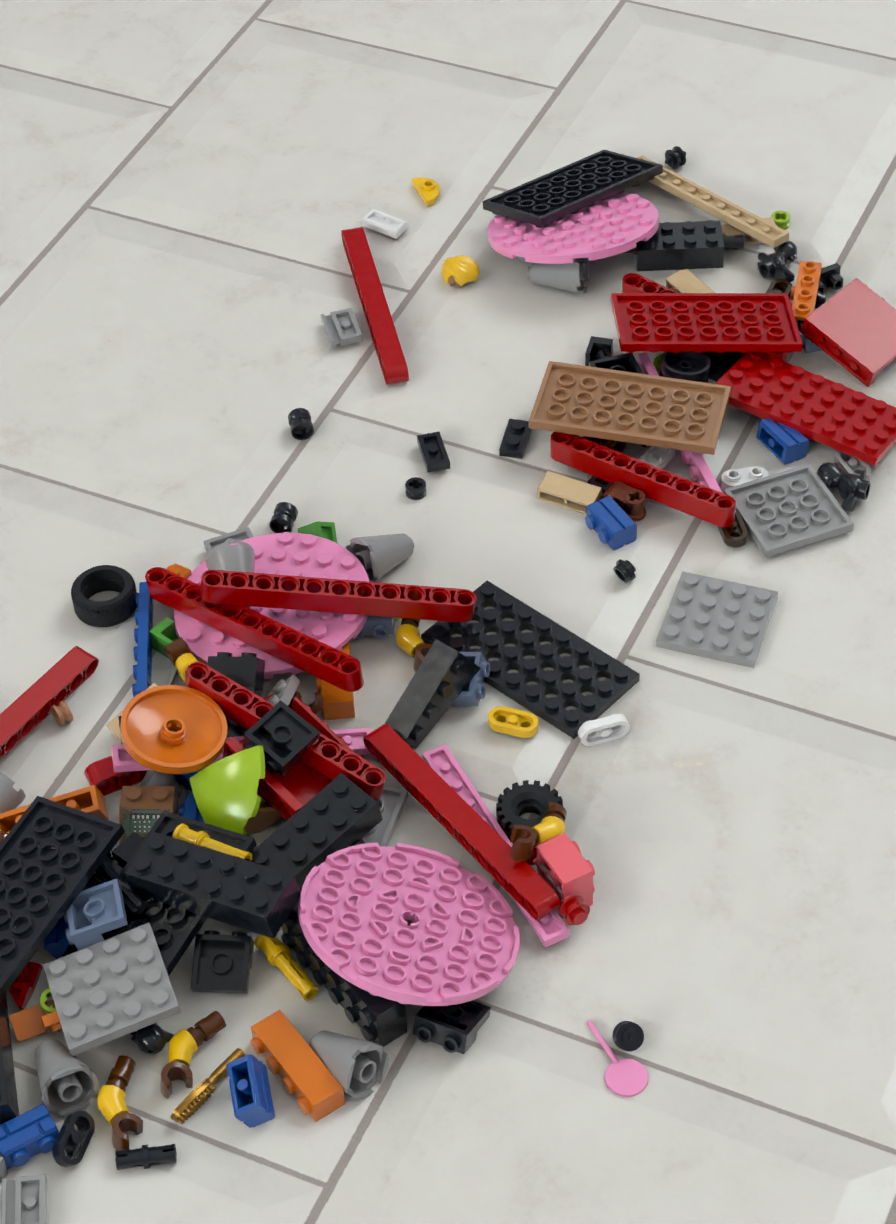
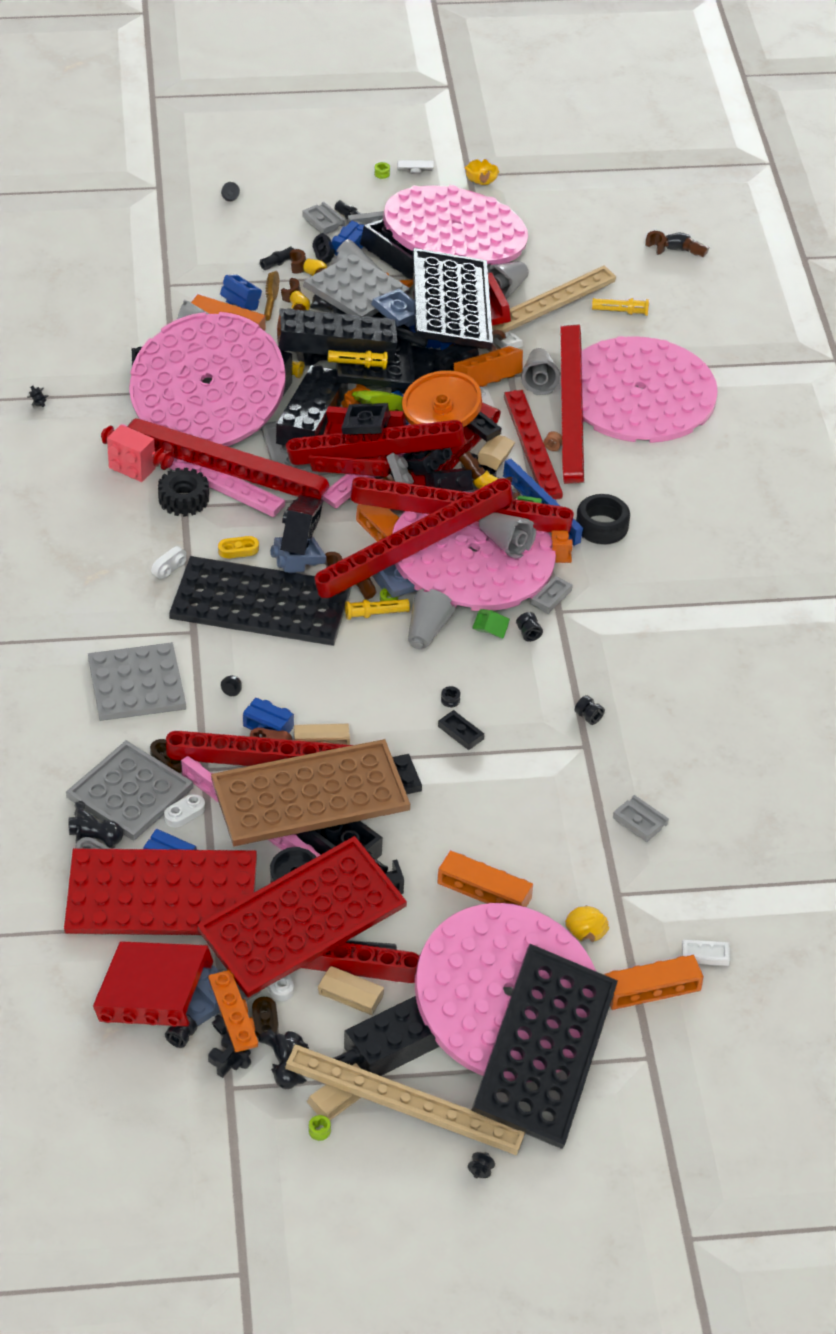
camera: 145 degrees right, 0 degrees up
red beam [341,227,409,385] -> none
yellow plate [412,177,440,207] -> none
reddish brown piece [510,801,567,861] -> none
bright pink piece [586,1020,648,1097] -> none
none -> orange brick [437,850,533,907]
none -> red plate [504,390,563,500]
none -> orange brick [604,955,704,1010]

